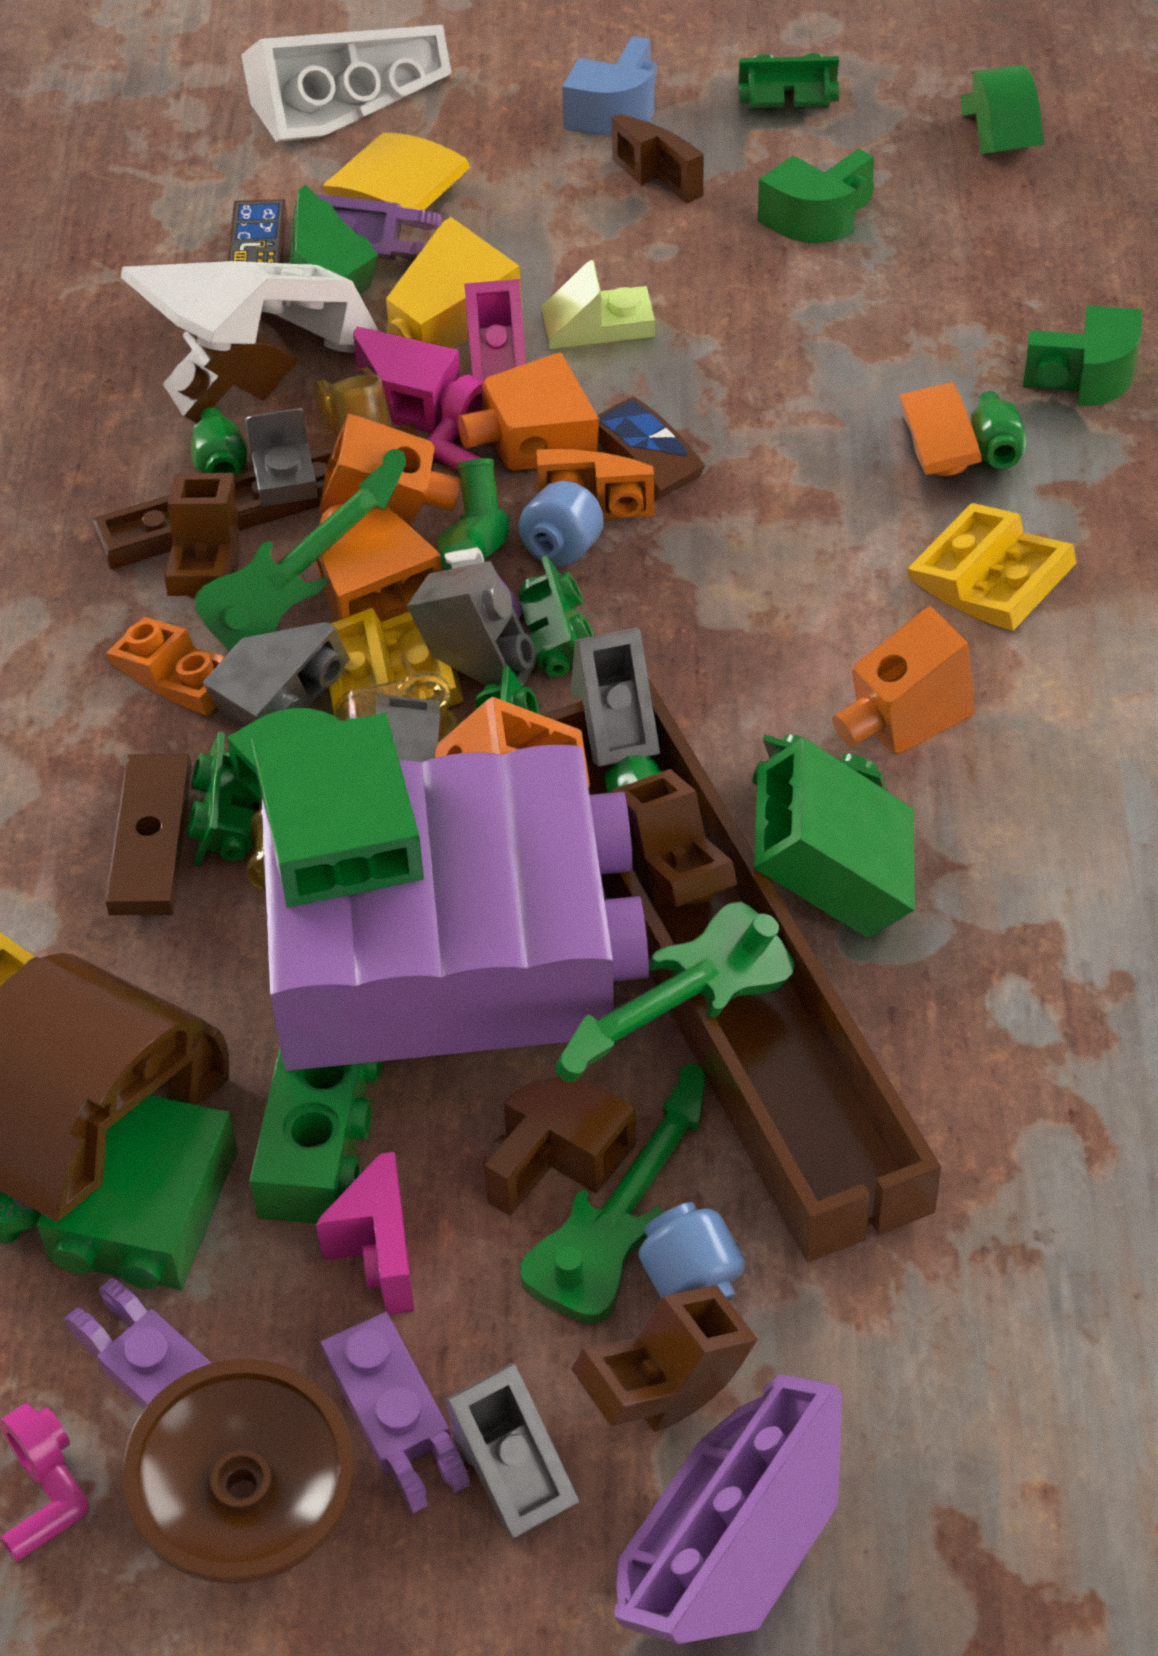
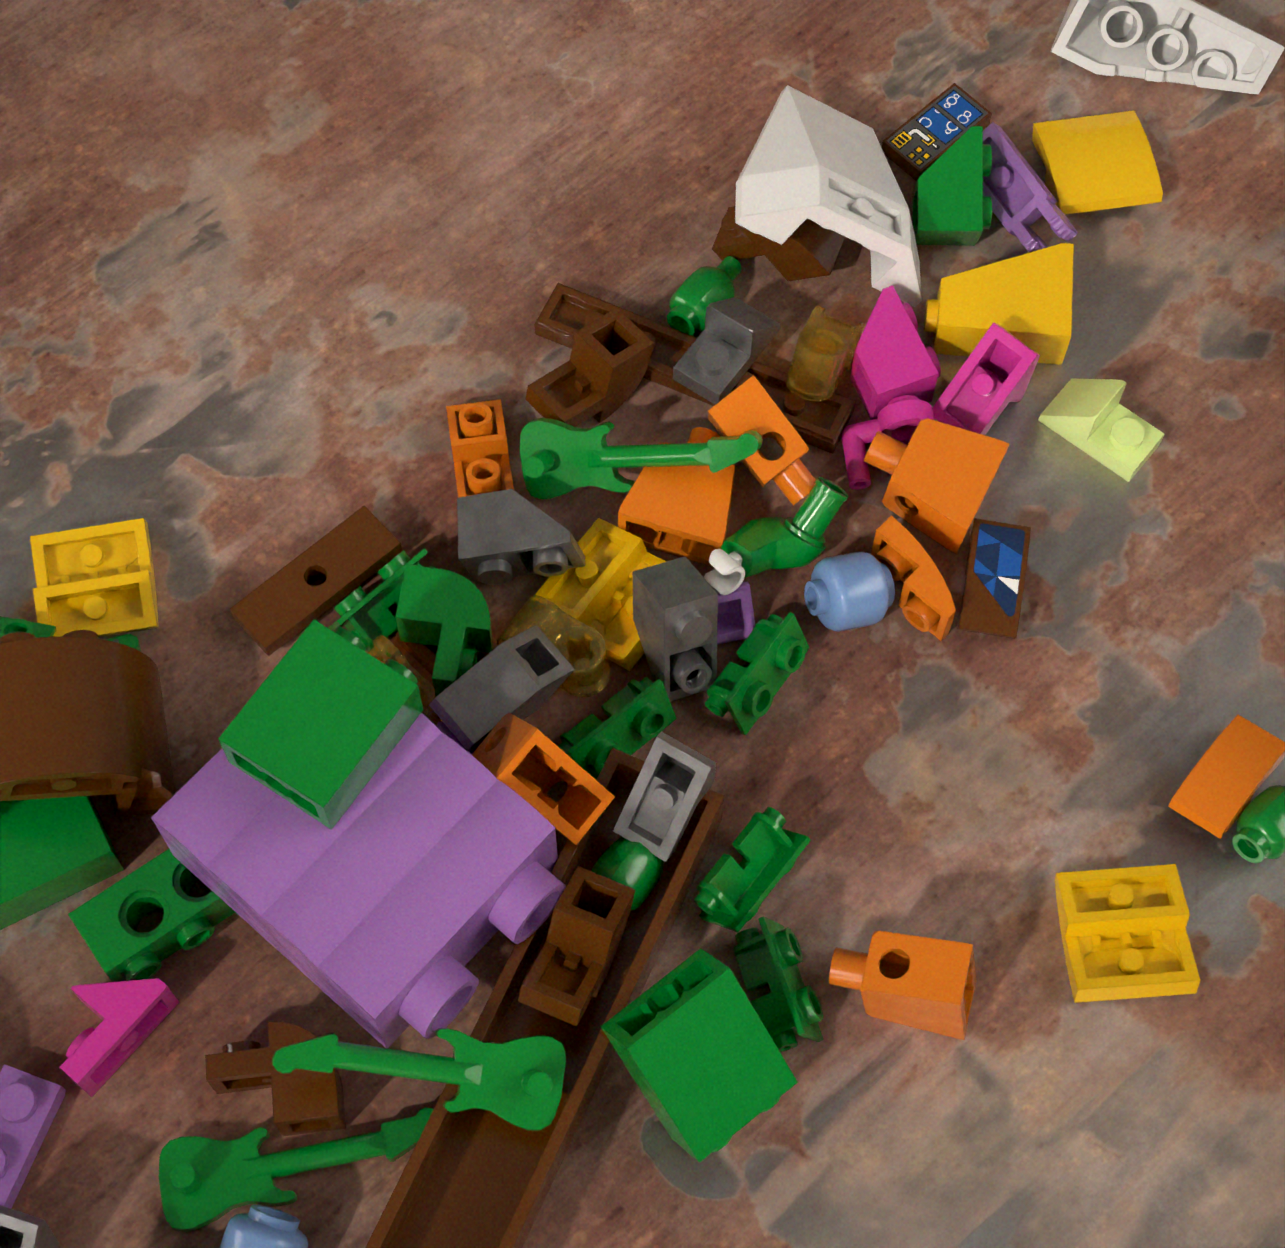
camera: 45 degrees right, 15 degrees up
none -> green hinge [693,807,811,933]

